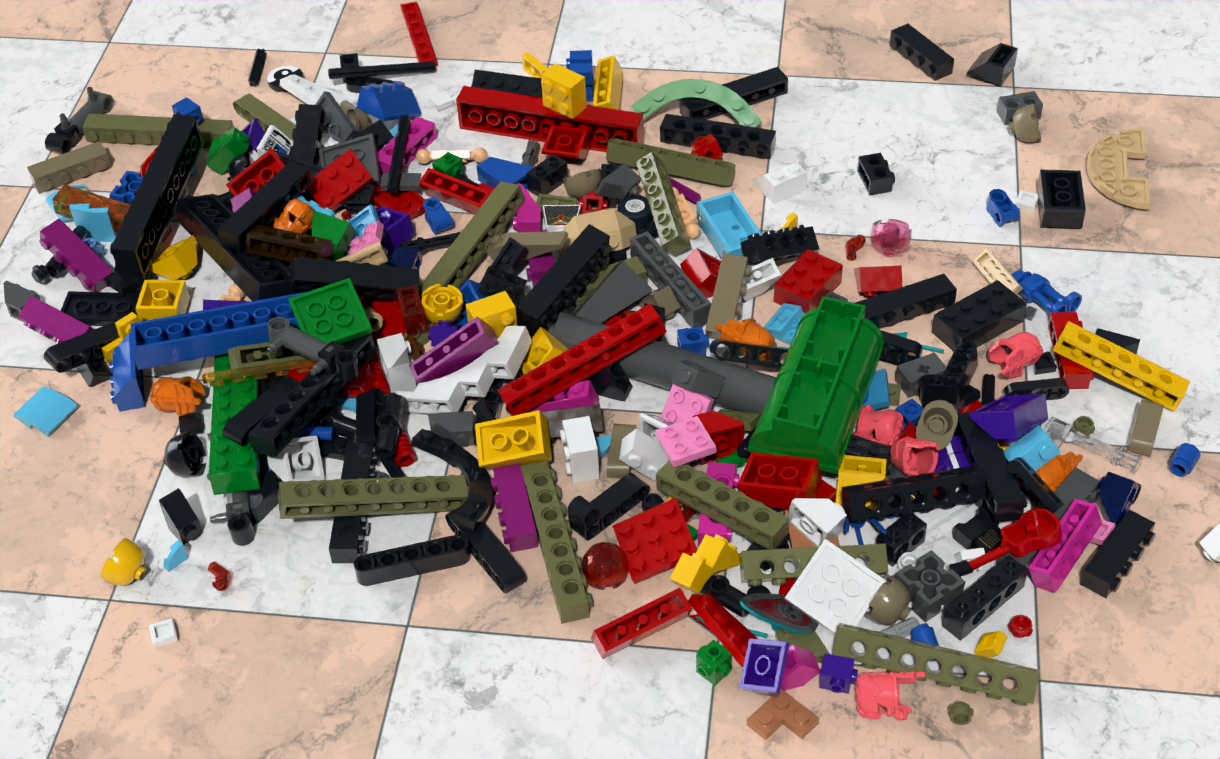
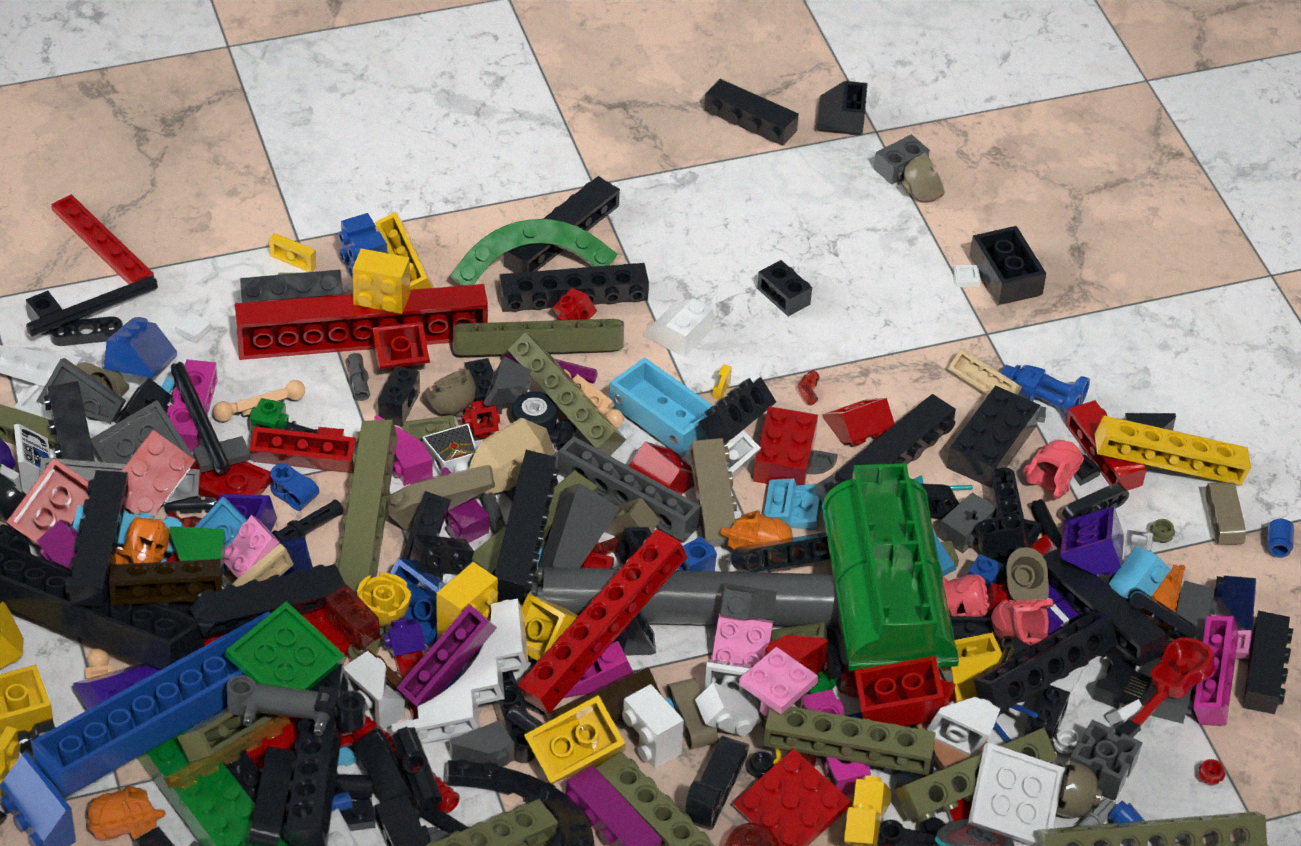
camera: 30 degrees left, 0 degrees up
blue slope [476,157,534,190] -> none
clear pink cylinder [871,219,912,257] -> none
black brick [942,555,1028,641] -> none
yellow plate [974,631,1008,657] -> none
blue piece [986,189,1020,226] -> none
clear pin [1072,431,1143,474] -> none
tan plate [1086,129,1150,210] -> none

